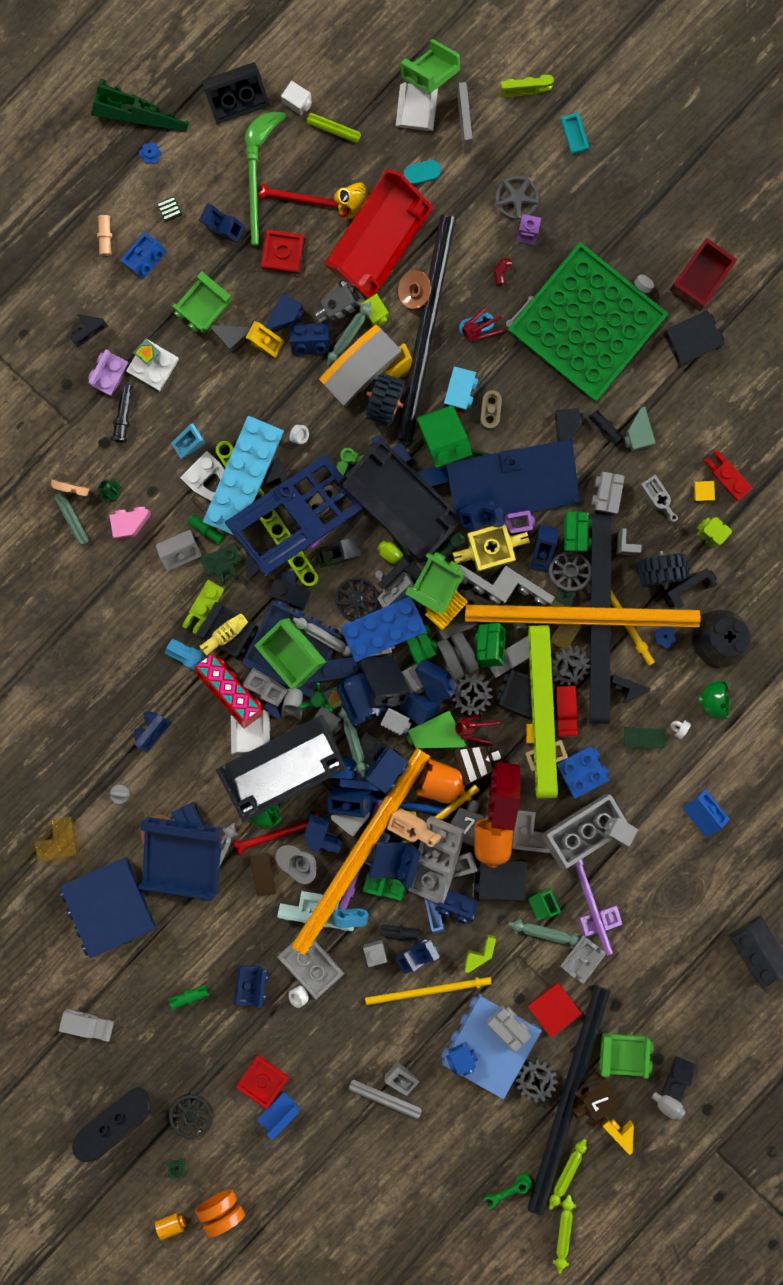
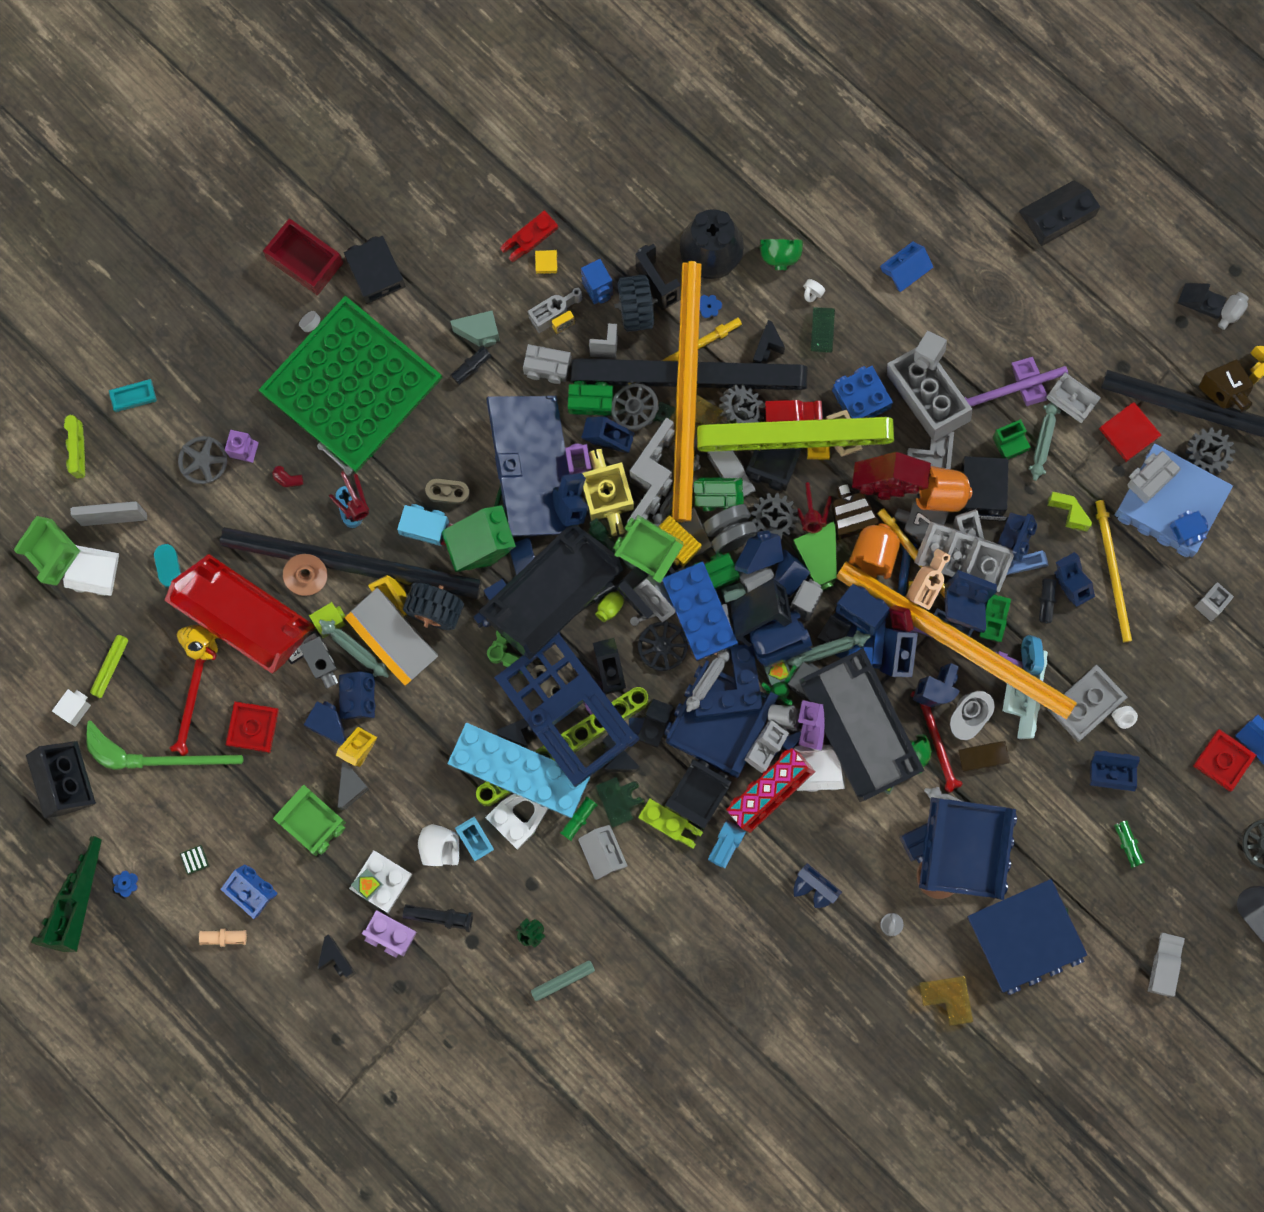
camera: 90 degrees left, 10 degrees down
light nougat tile [50,479,89,496] -> none
bright pink slope [110,507,151,540] -> none
dark blue brick [199,203,245,243] -> none
light yellow hinge [199,614,248,655] -> none
bright green piece [254,618,326,690] -> none
white tile [289,425,309,444] -> none
light grey slope [331,812,370,837] -> none
light grey axle [349,1080,422,1119] -> none
light grey brick [363,940,387,967] -> none
black slope [555,408,584,442] -> none
bright green panel [599,1033,653,1079] -> none
lime brick [696,517,732,549] -> none
none -> white piece [418,824,459,866]
none -> yellow tile [552,311,575,334]
none -> blue brick [581,259,613,304]
none -> sand green tile [720,583,746,602]
none -> medium lavender slope [798,700,825,750]
none -> dark red tile [889,605,914,632]

